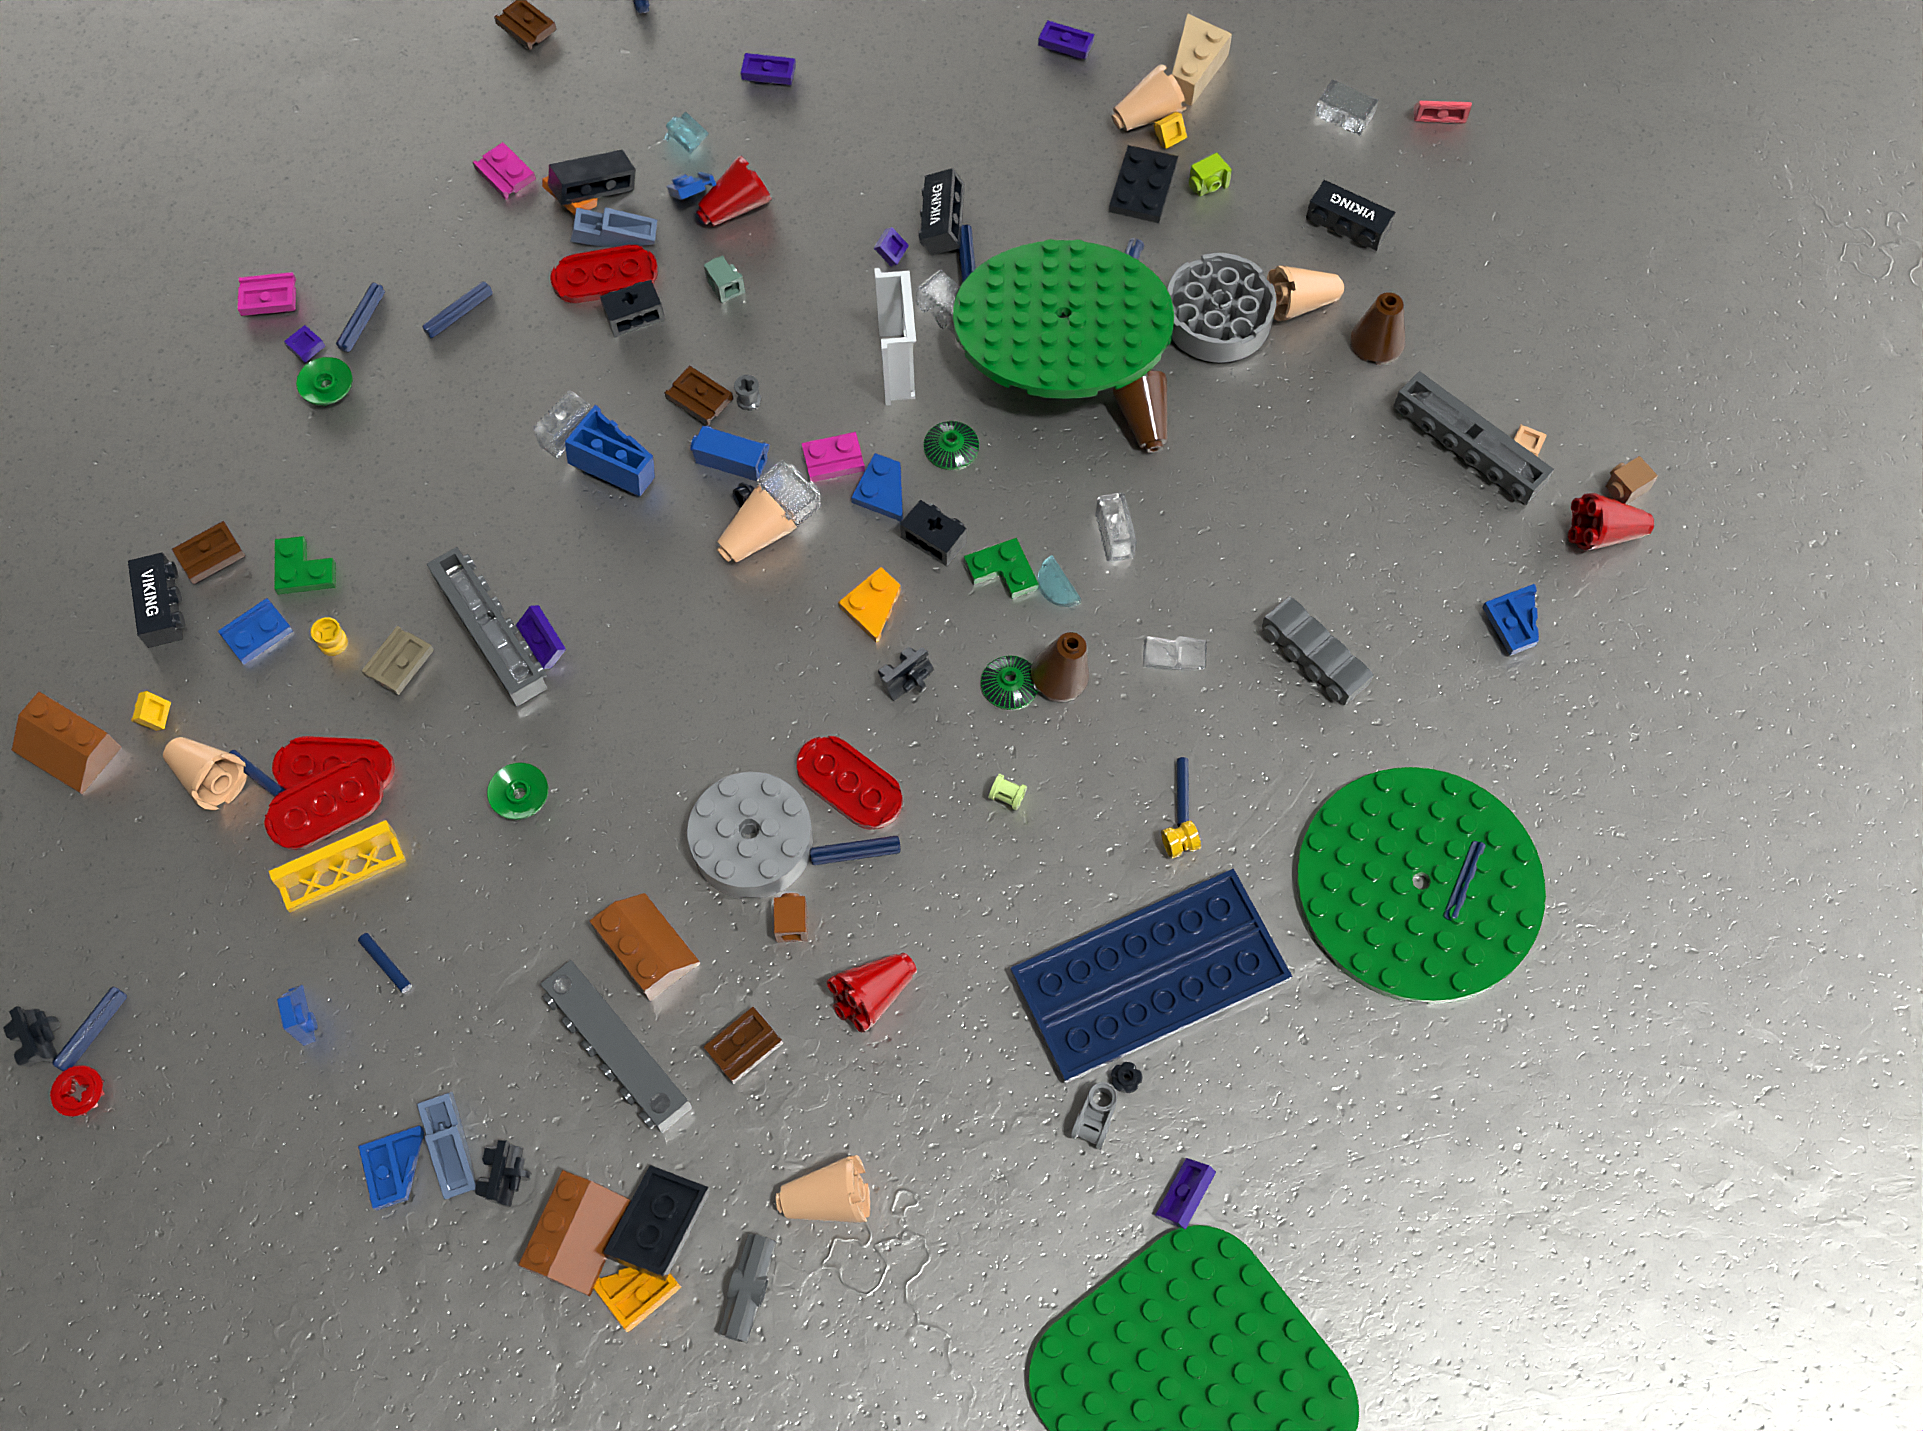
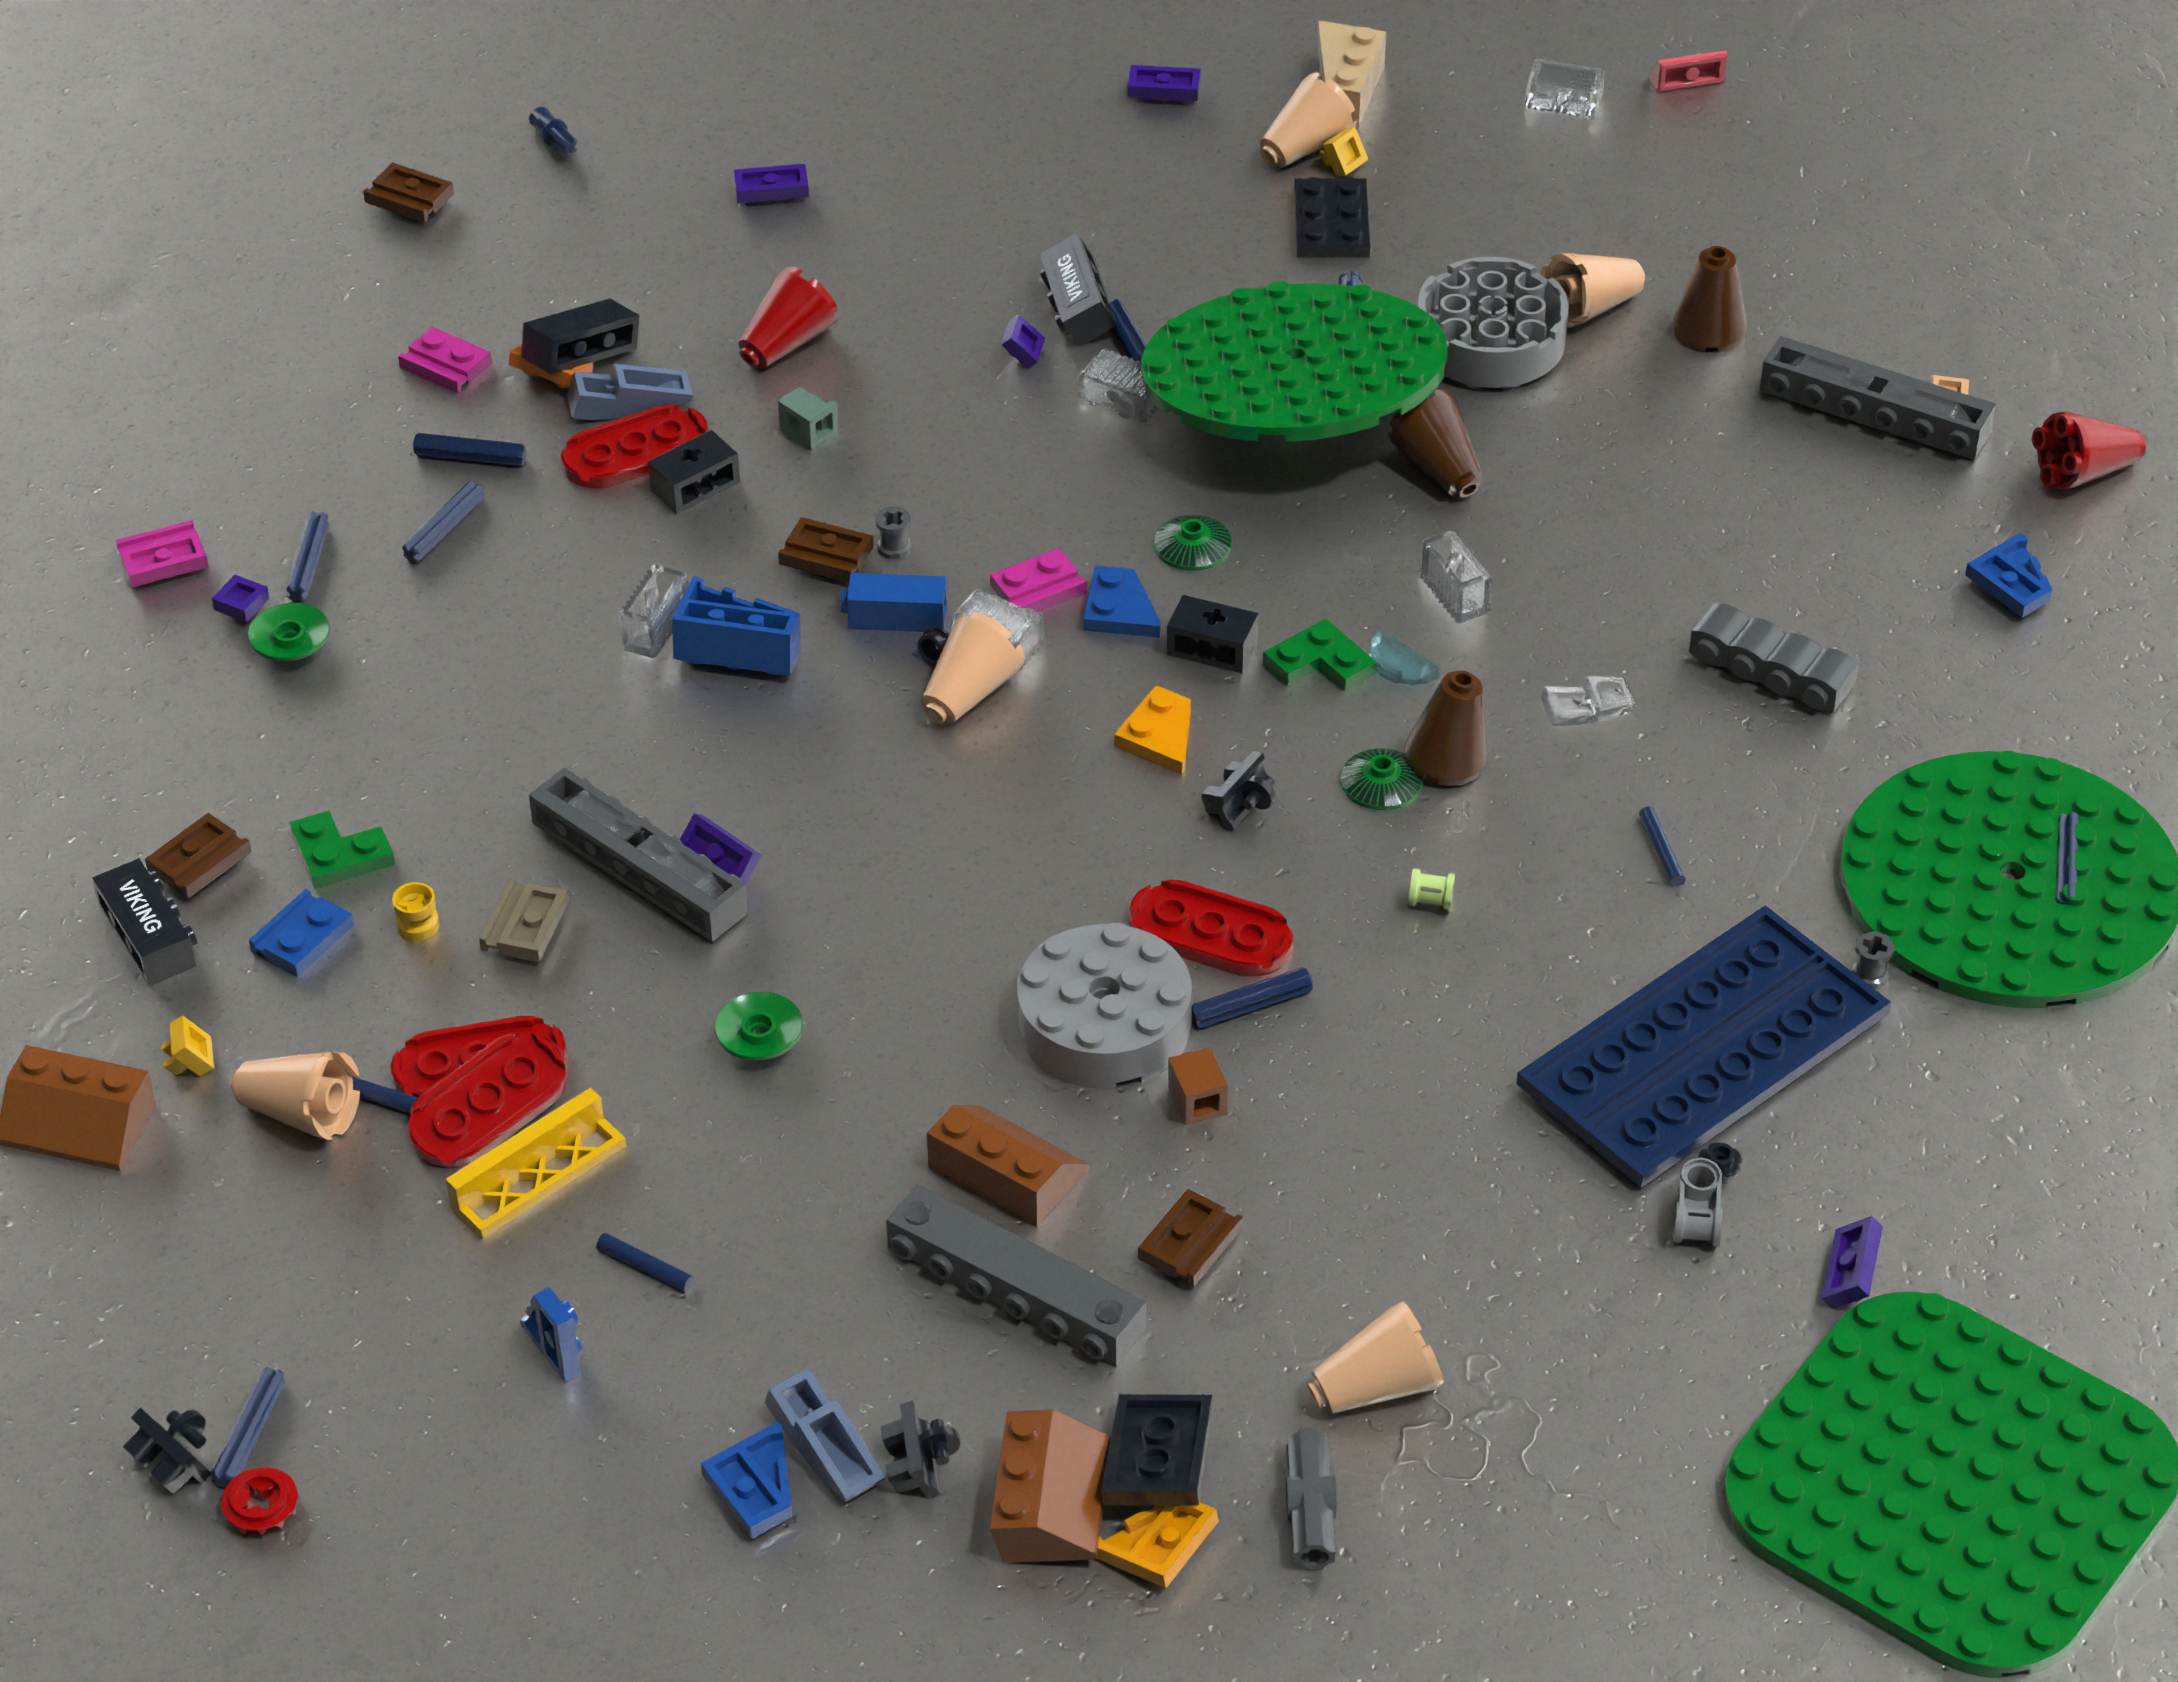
camera: 15 degrees left, 20 degrees down
clear light blue bracket [664,111,709,154] -> none
blue plate [666,172,716,200] -> none
red cone [826,952,917,1033] -> none
white piece [875,268,916,406] -> none
yellow wheel [1161,820,1201,859] -> none
lime brick [1188,152,1232,197] -> none
black brick [1306,179,1396,251] -> none
medium nougat brick [1606,456,1658,504] -> none
none -> dark blue axle [413,433,526,466]
none -> dark grey bush [1851,931,1894,989]

